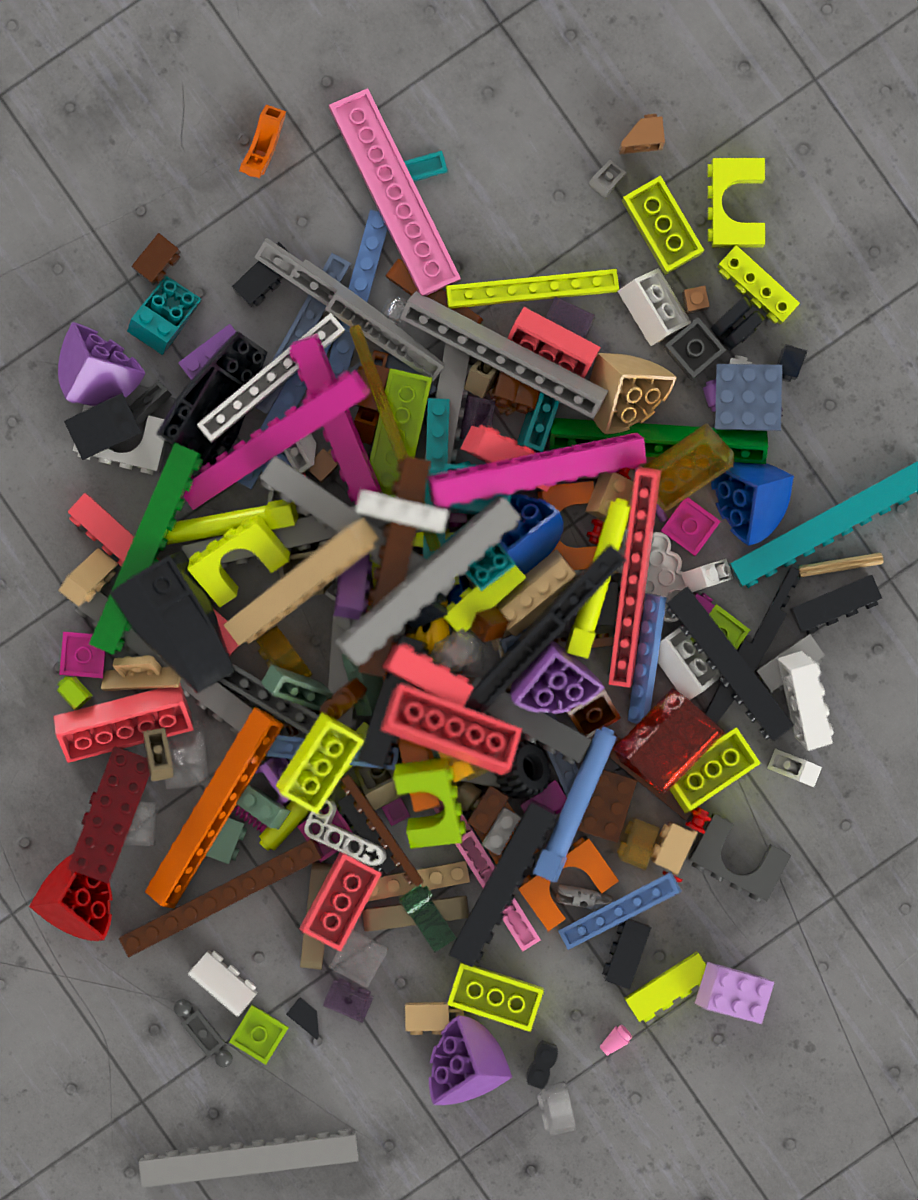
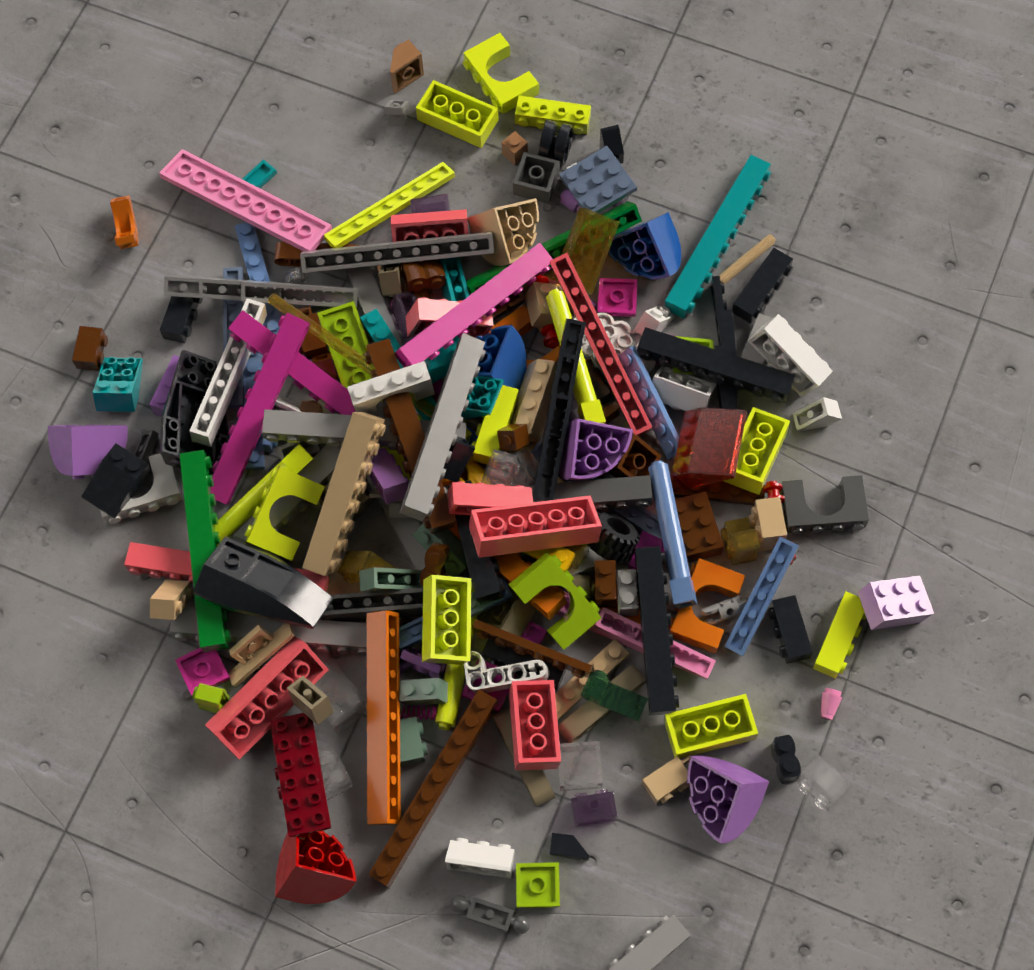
camera: 30 degrees left, 20 degrees down
white slope [618,268,692,346] -> none

